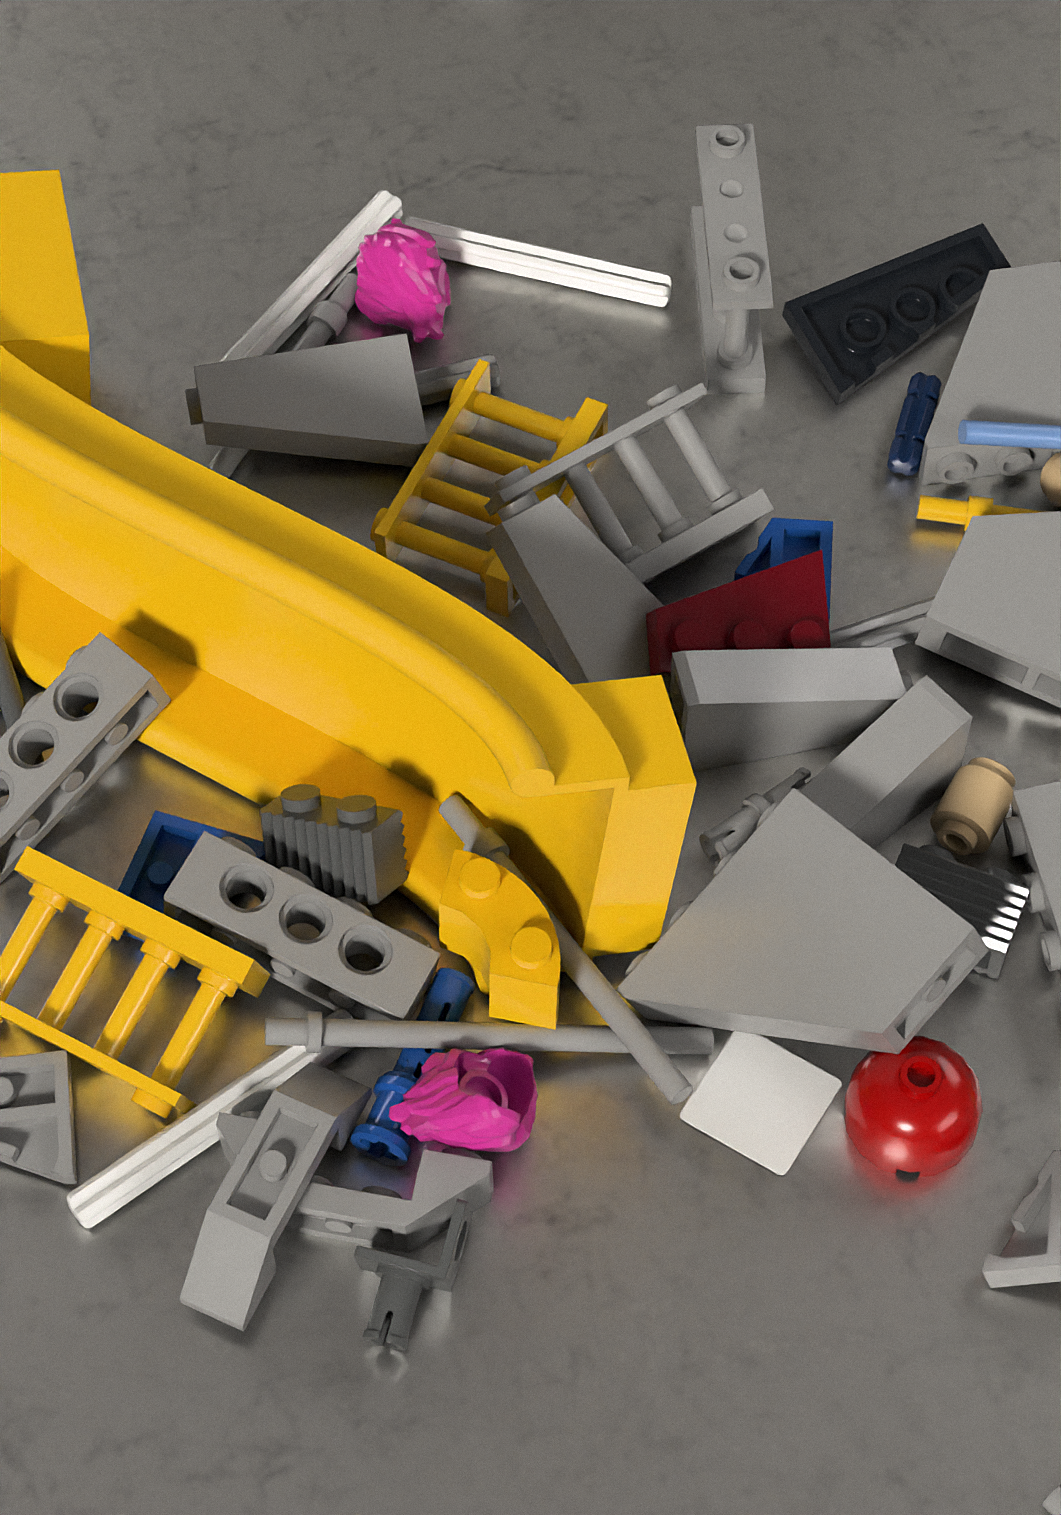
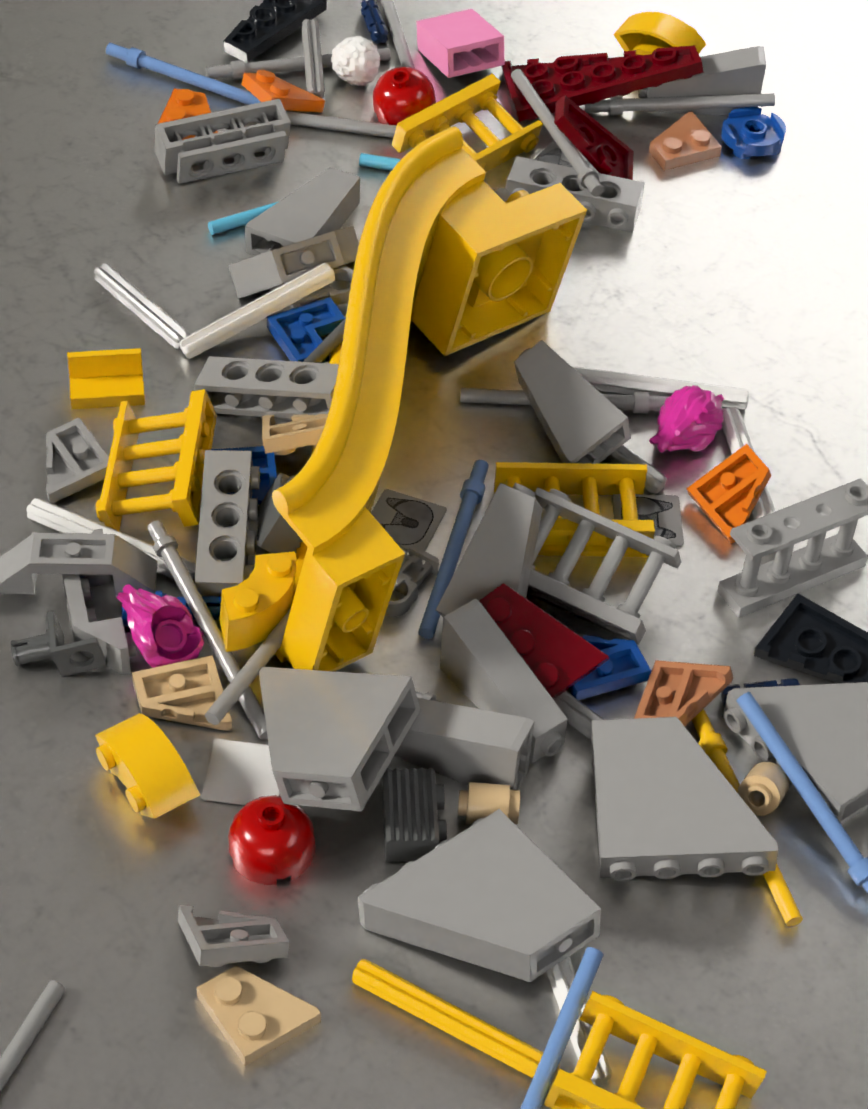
camera: 60 degrees right, 10 degrees down
none -> yellow brick [95,713,200,819]
none -> tan wing [132,655,232,731]
none -> tan wing [262,414,328,455]
none -> sticker [612,494,684,546]
none -> nougat wing [634,660,733,726]
none -> orange wing [686,444,771,545]

